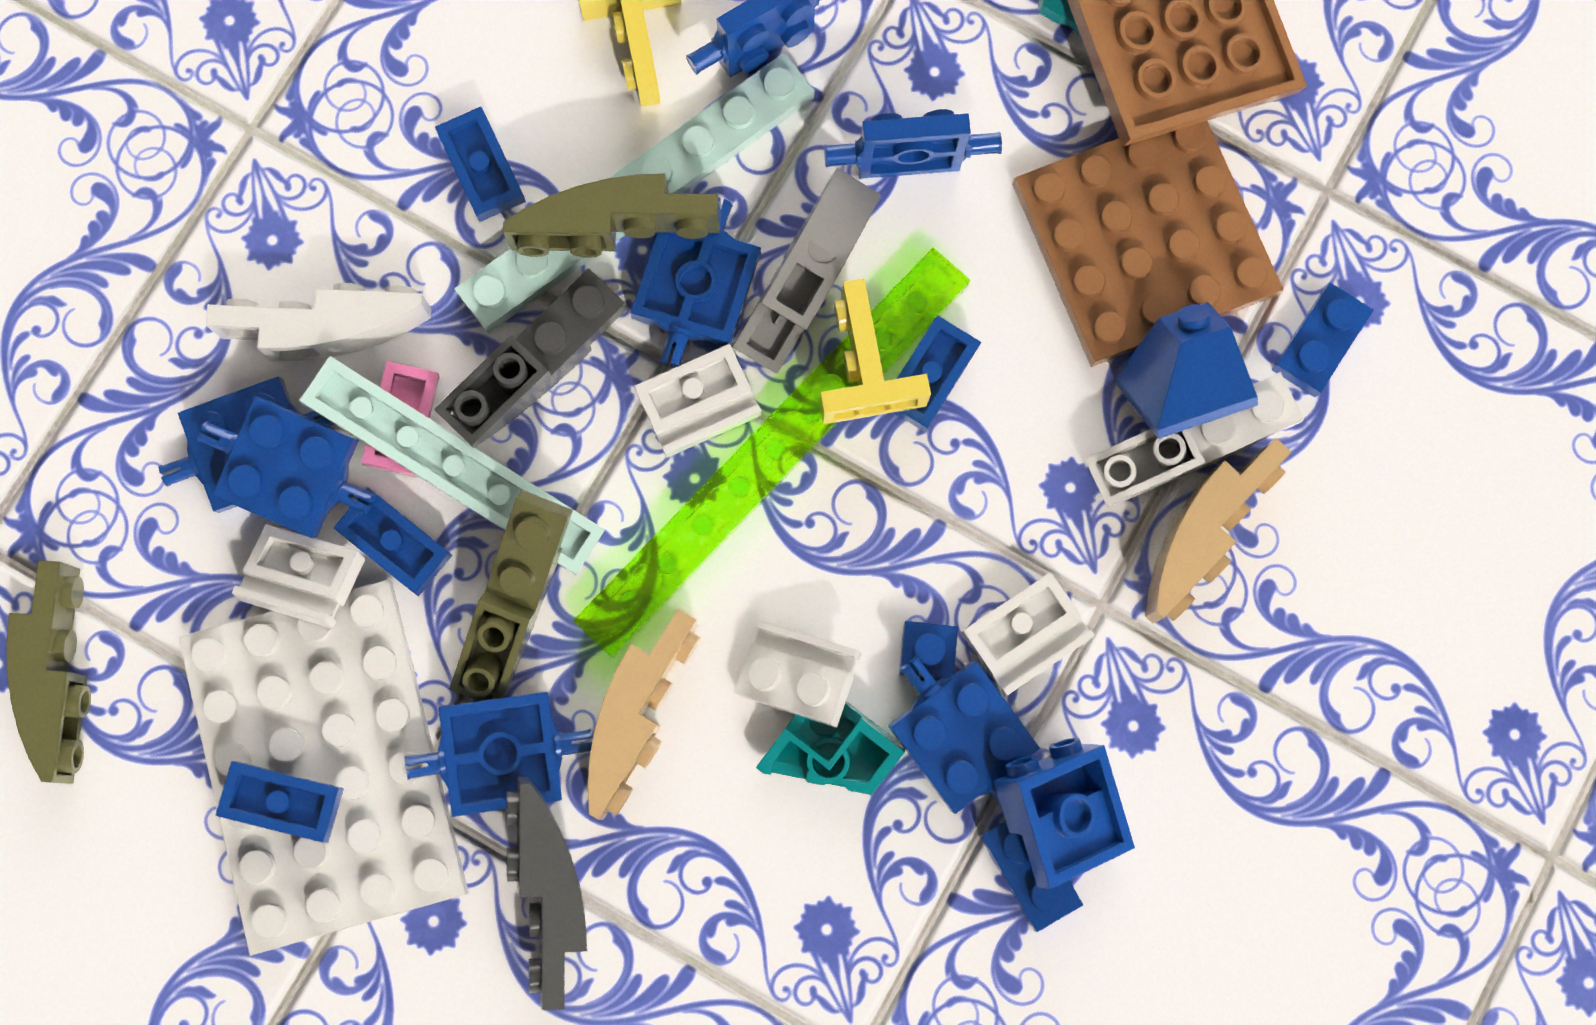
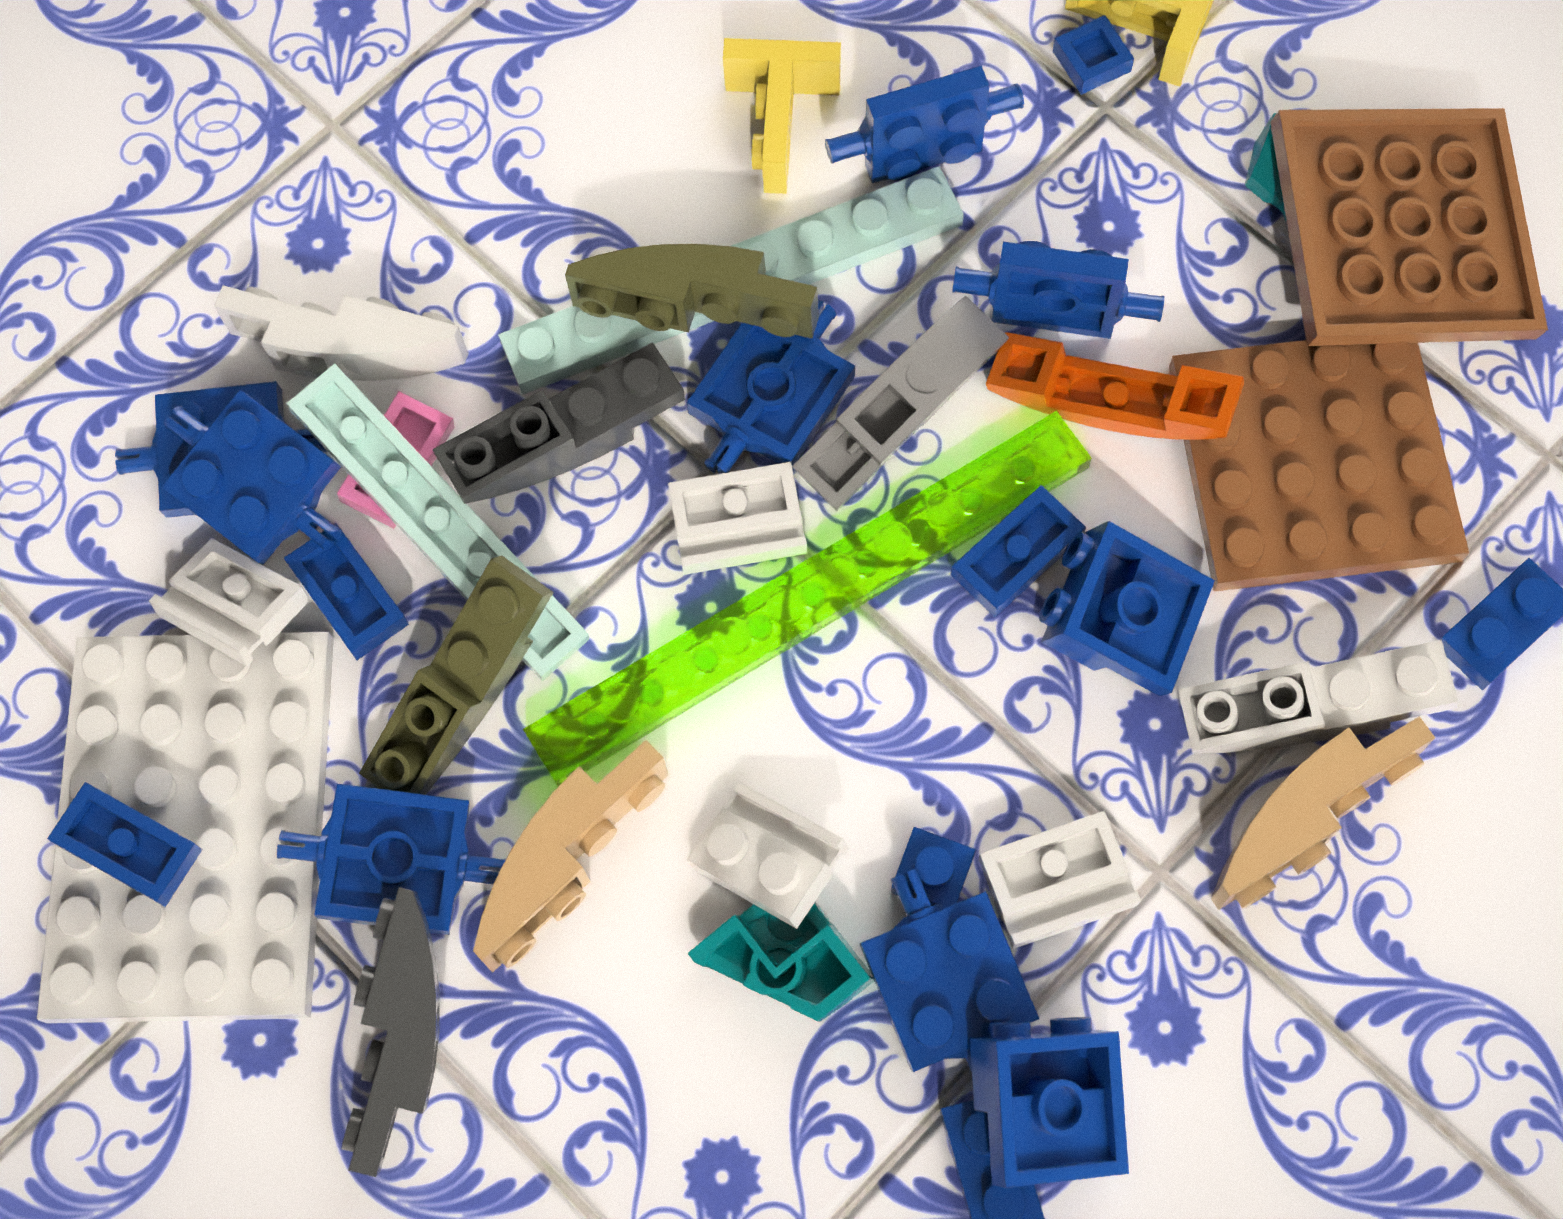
camera: 25 degrees right, 10 degrees down
blue plate [435,106,526,223] -> none
light yellow bracket [819,278,931,425] -> none
blue slope [1116,302,1258,439] -> none
none -> orange slope [986,332,1244,440]
none -> blue plate [1039,521,1215,696]

